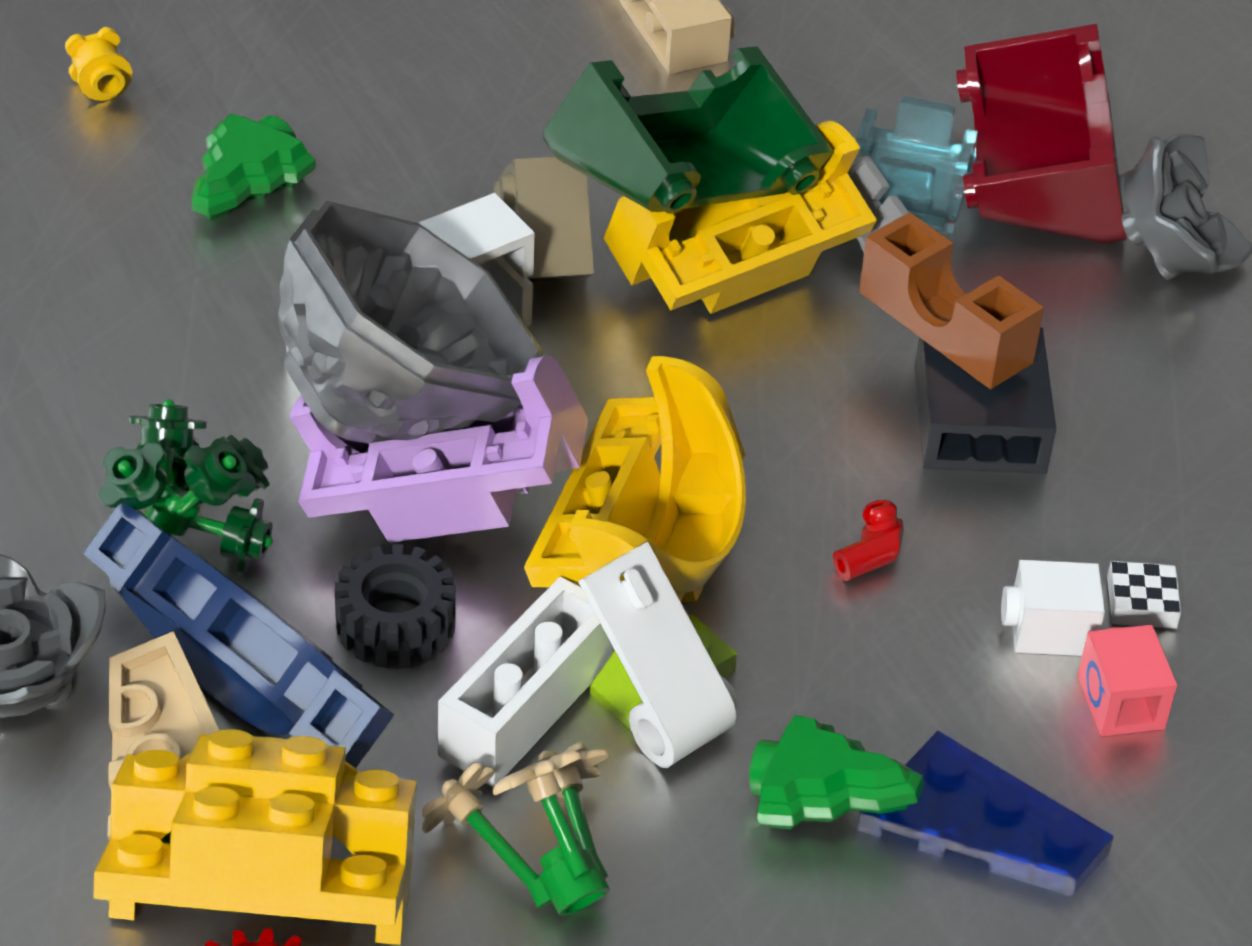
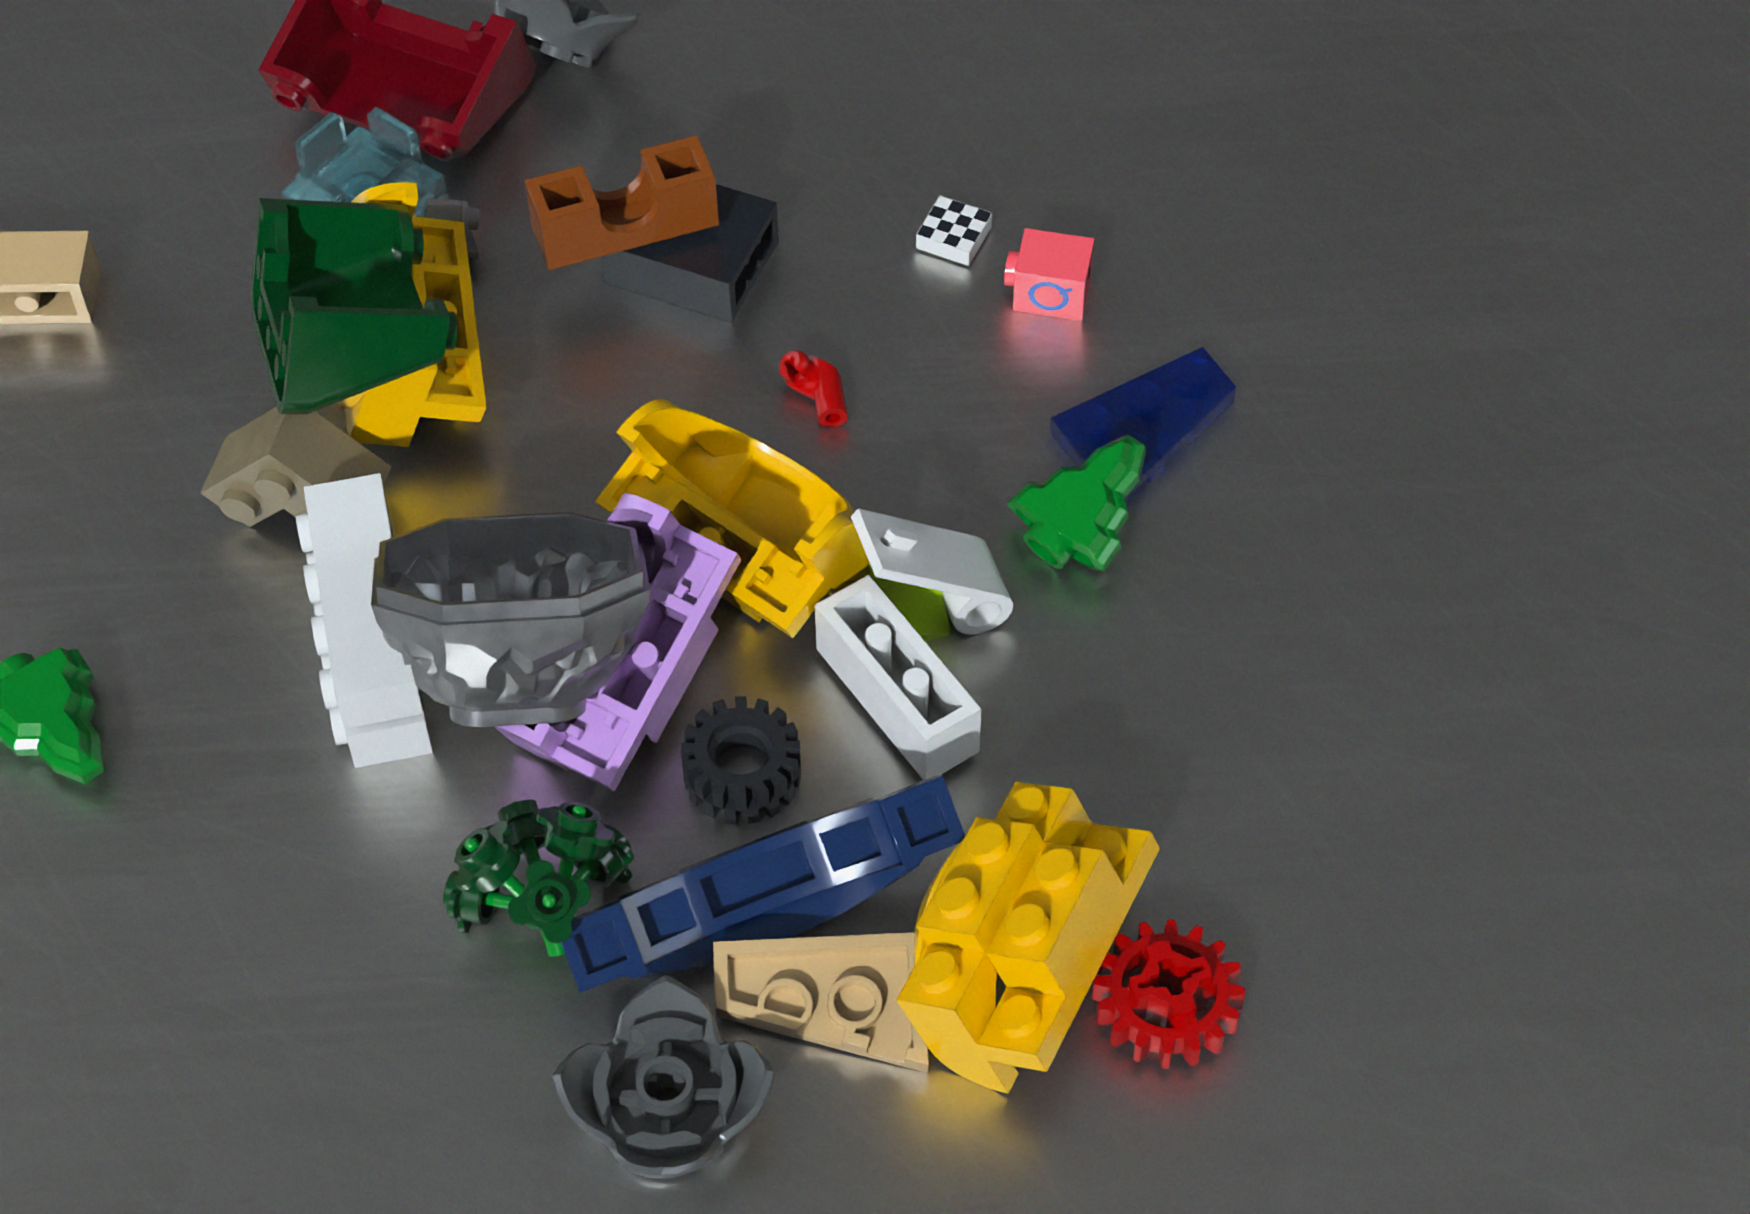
camera: 65 degrees left, 10 degrees up
plant [422,742,610,917] -> none
white brick [1001,560,1105,656] -> none

